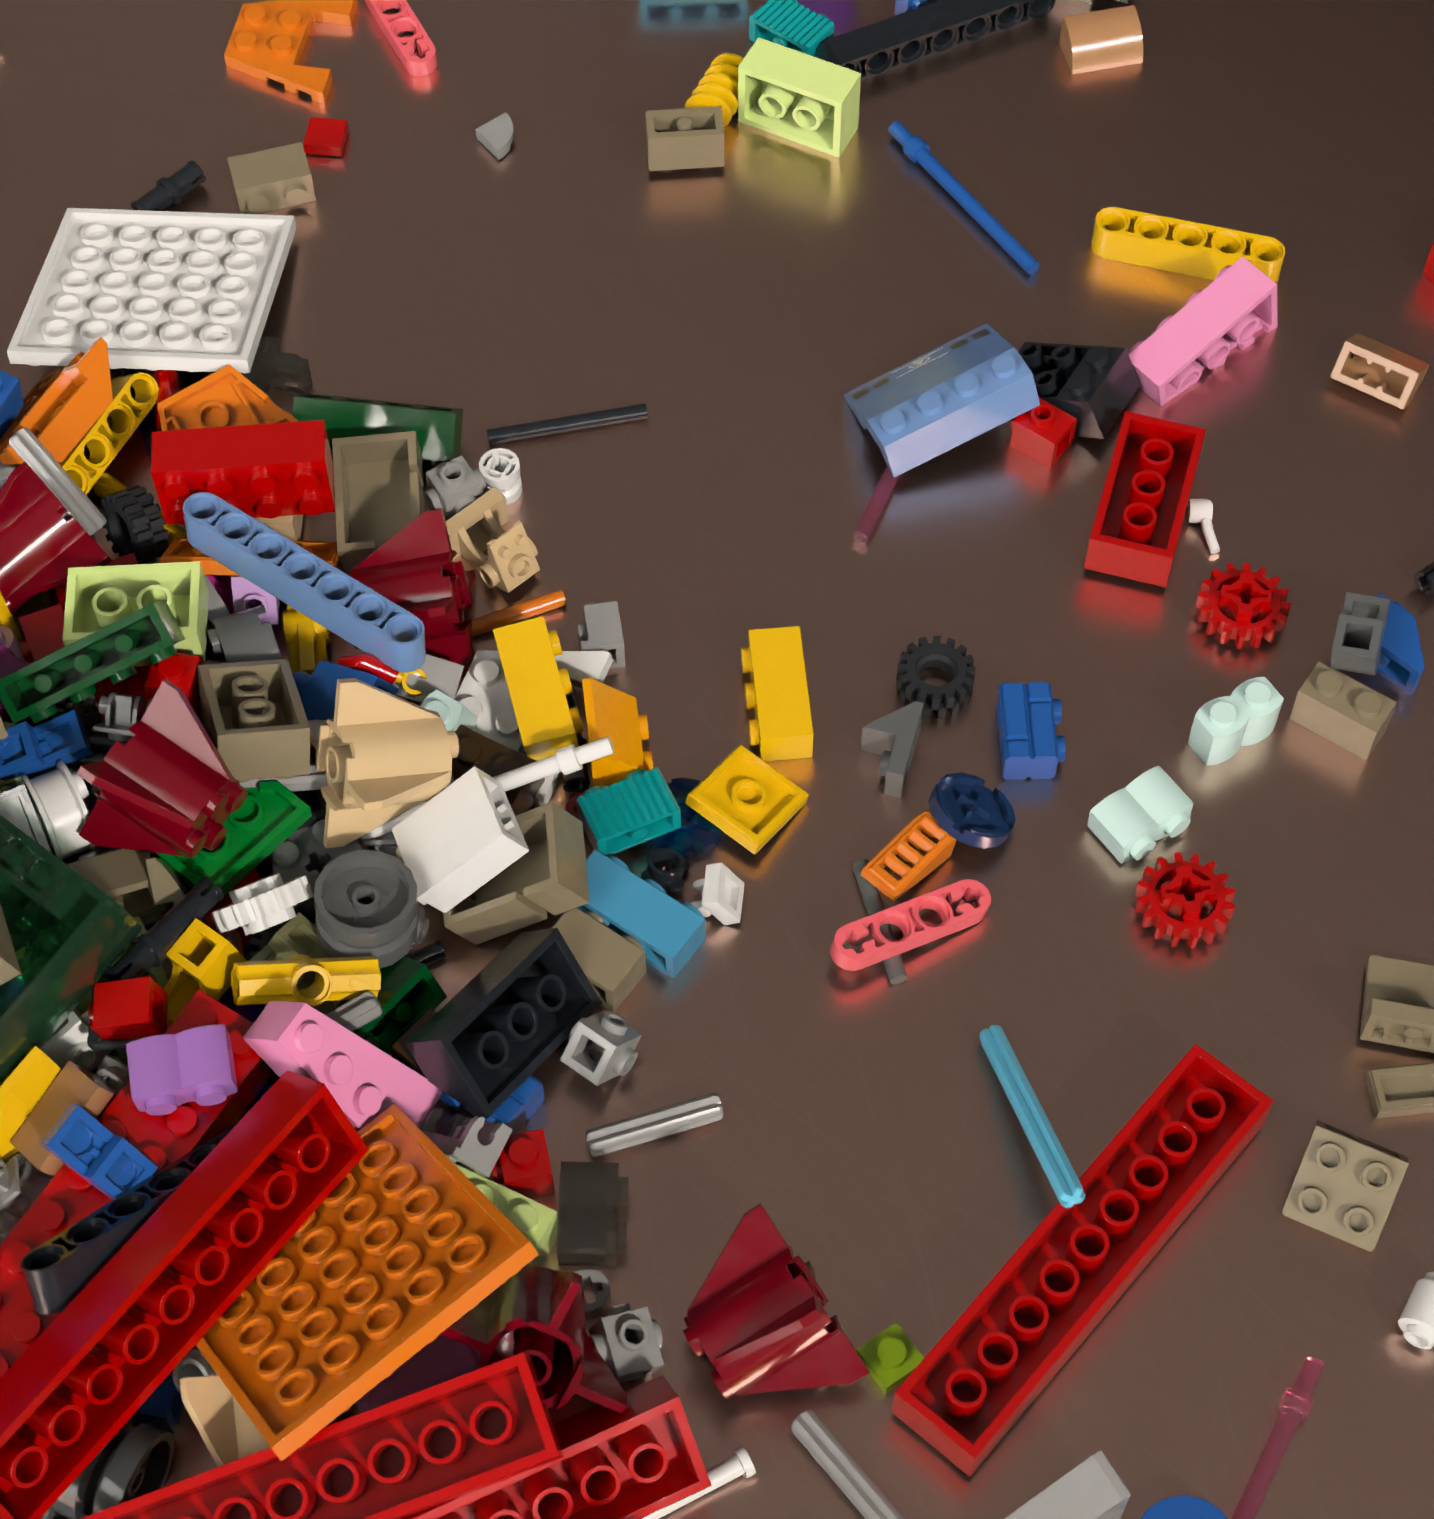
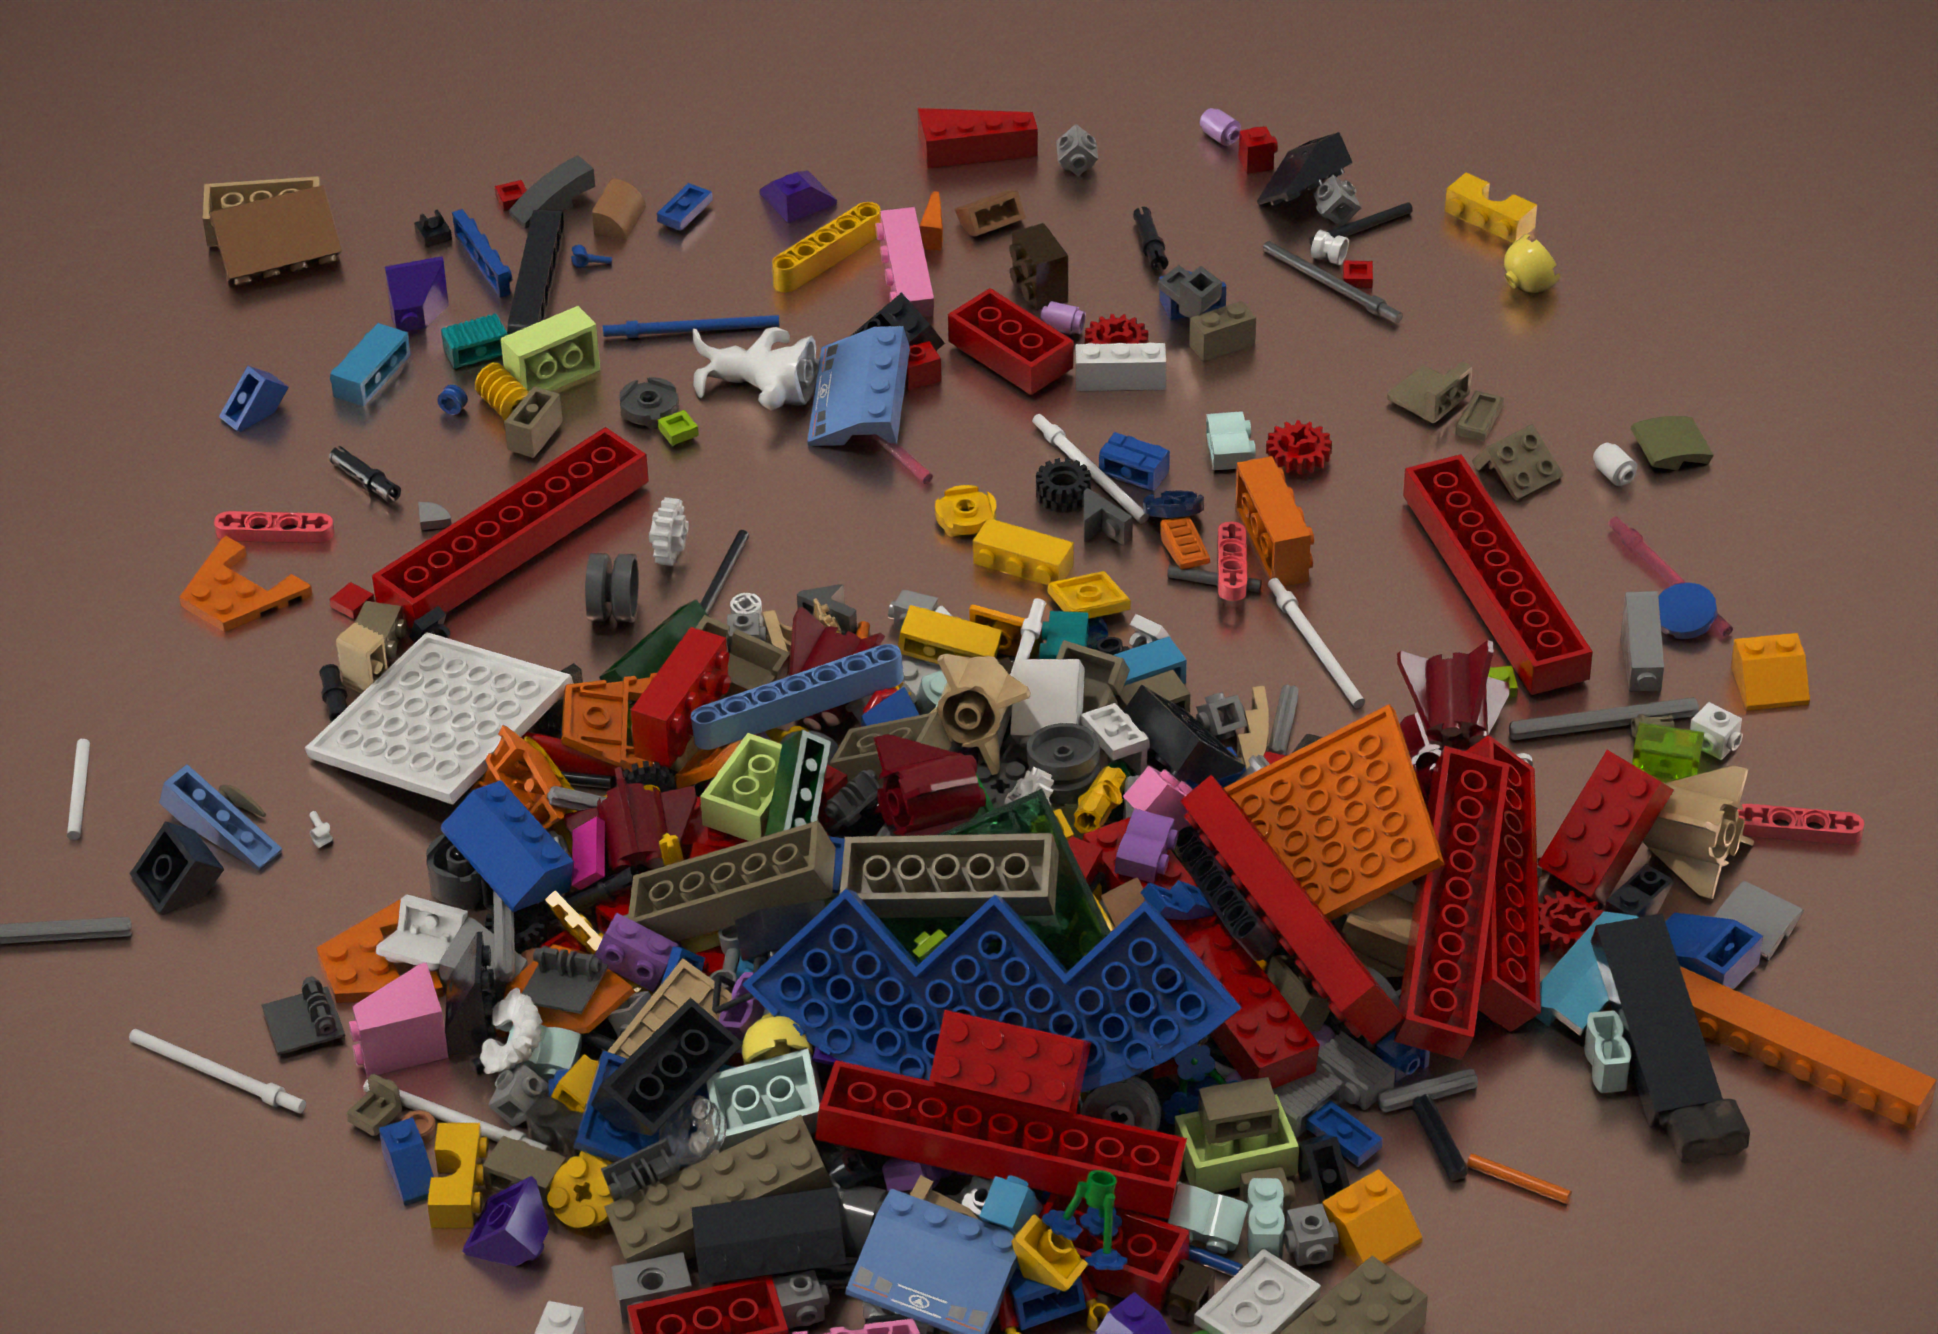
camera: 60 degrees left, 15 degrees down
medium azure axle [979,1024,1085,1208] -> none
light aqua brick [1187,677,1284,766] -> none
none -> black pin [329,446,401,503]
none -> tan brick [336,623,388,693]
none -> red brick [372,427,649,629]
none -> black tile [409,606,450,643]
none -> blue bush [437,385,468,415]
none -> blue hand [571,245,612,268]
none -> dark grey wheel [585,553,639,623]
none -> dark grey plate [619,377,679,429]
none -> white gear [649,497,689,566]
none -> blue plate [657,183,713,231]
none -> lime plate [658,410,699,446]
none -> white animal [693,327,820,411]
none -> dark purple slope [759,171,837,223]
none -> dark grey slope [797,584,857,635]
none -> orange slope [920,191,943,251]
none -> yellow plate [935,485,997,537]
none -> dark brown brick [1009,223,1068,311]
none -> white bar [1032,414,1149,524]
none -> lavender brick [1040,301,1086,336]
none -> white brick [1076,343,1166,391]
none -> white bracket [1080,703,1150,776]
none -> orange brick [1235,456,1314,587]
none -> tan slope [1237,686,1269,770]
none -> white bar [1268,578,1365,708]

